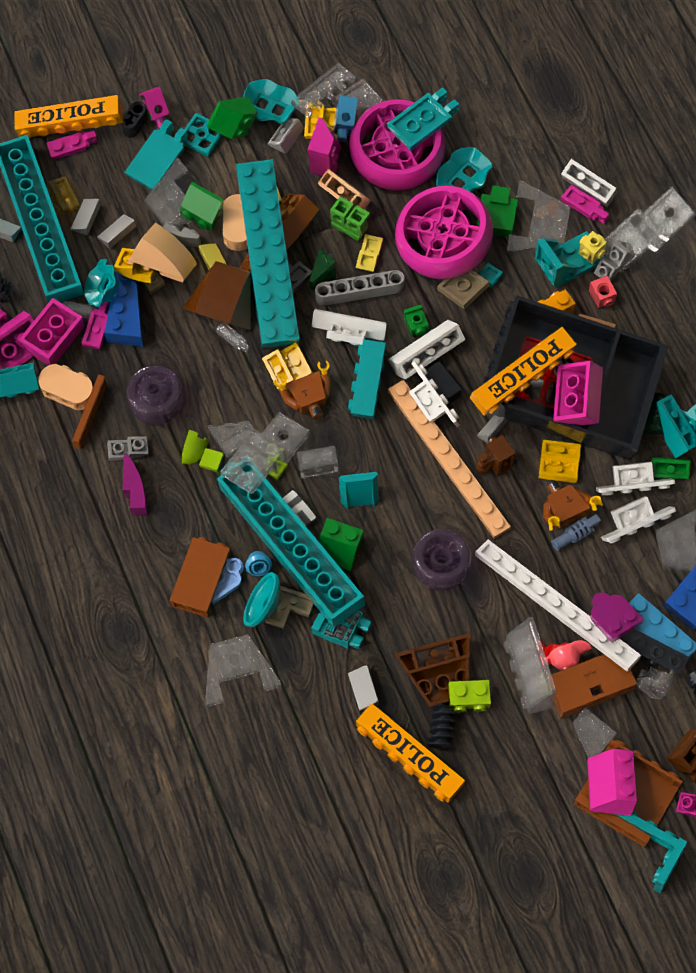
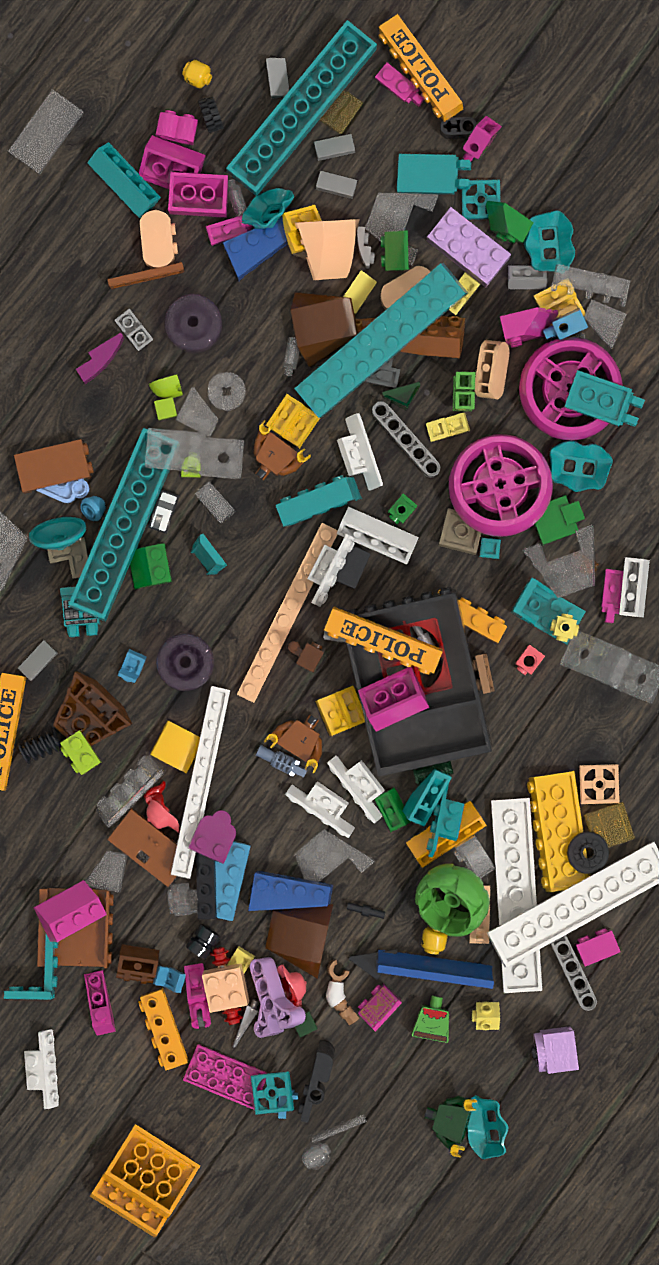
camera: 60 degrees right, 20 degrees up
light grey slope [594,241,631,281] -> none
none -> dark azure bracket [118,649,147,683]
none -> yellow slope [150,721,200,773]
none -> clear plate [208,372,246,411]
none -> lavender brick [426,207,511,288]

